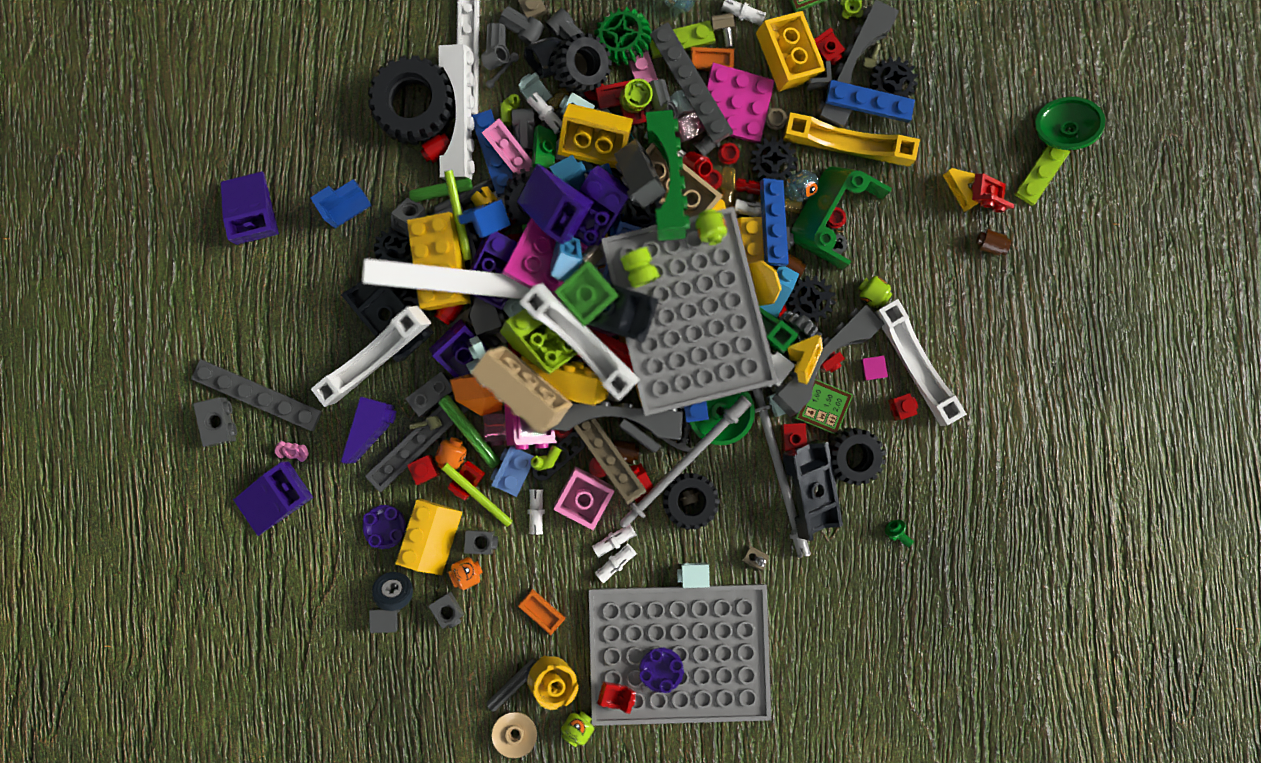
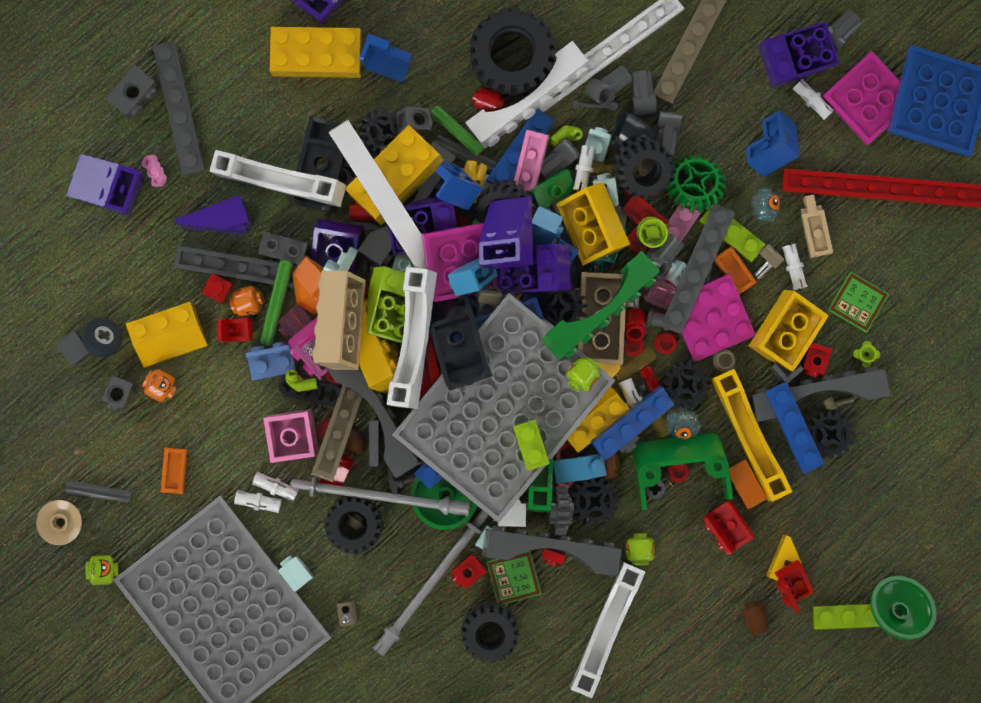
camera: 55 degrees right, 0 degrees up
dark purple dish [363,505,406,549] -> none
olive hand [409,416,442,431] -> none
lime bar [441,463,513,527] -> none
lime piece [444,170,472,260] -> none
dark grey brick [464,529,498,555] -> none
white pin [527,489,545,534] -> none
yellow brick [527,656,578,710] -> none
bright green plate [554,261,619,326] -> none
red bracket [597,681,636,714] -> none
dark grey brick [614,139,666,208] -> none
lime wheel [620,247,660,289] -> none
dark purple dish [639,647,684,693] -> none
yellow piece [748,261,781,306] -> none
black piece [782,440,843,541] -> none
yellow slope [788,335,823,385] -> none
dark pink tile [861,356,888,381] -> none
red brick [888,393,918,421] -> none
none -> yellow brick [270,27,362,78]
none -> lime brick [513,419,550,471]
none -> red bracket [703,500,755,555]
none -> orange tile [729,459,767,510]

